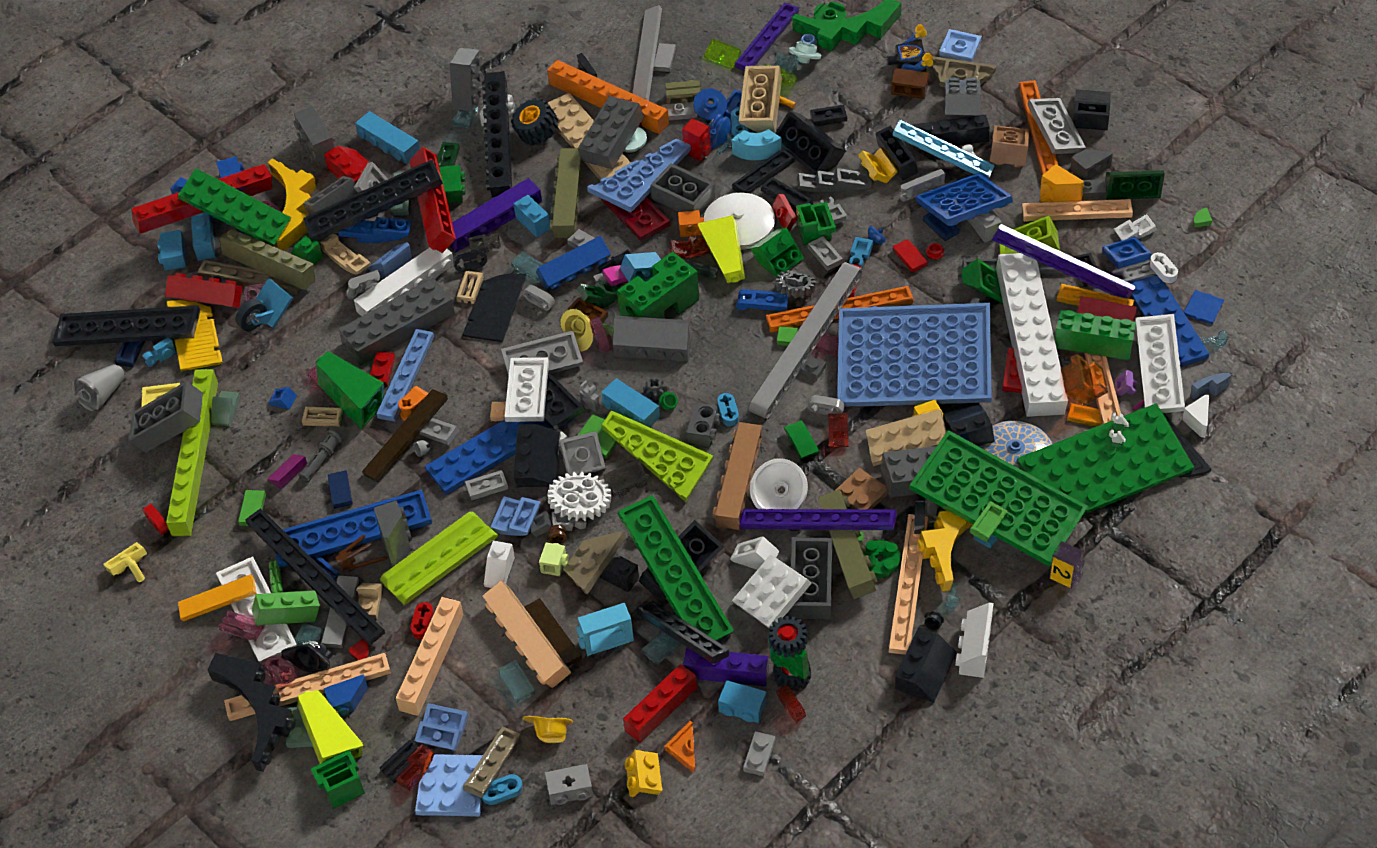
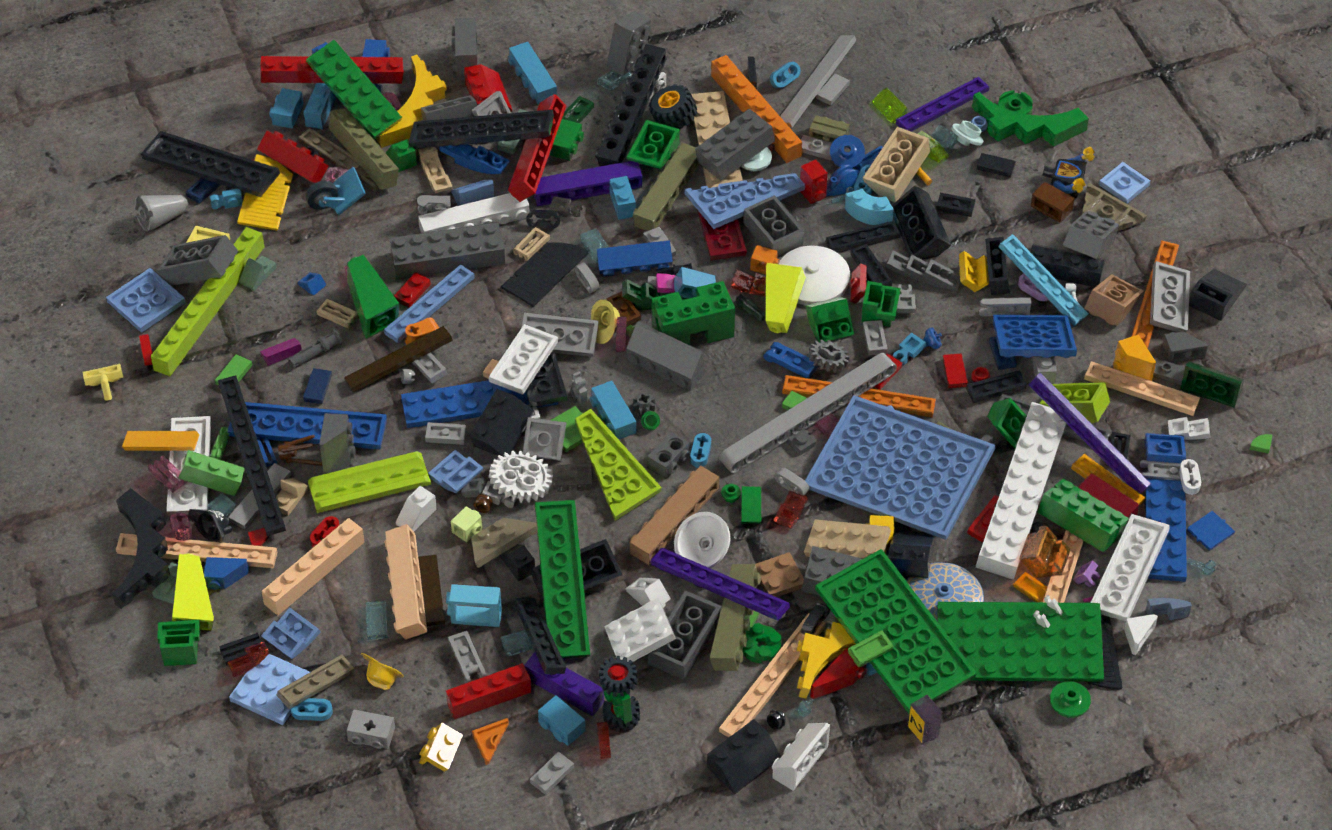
camera: 20 degrees right, 0 degrees up
none -> medium blue plate [106,268,186,333]
none -> light grey hinge [448,631,486,683]
none -> green slope [627,120,680,169]
none -> green plate [721,484,741,503]
none -> dark azure plate [770,62,800,88]
none -> red slope [810,647,867,699]
none -> black plate [966,370,1027,403]
none -> black tile [976,153,1016,178]
none -> lavender plate [1018,274,1049,301]
none -> green piece [1050,682,1091,718]

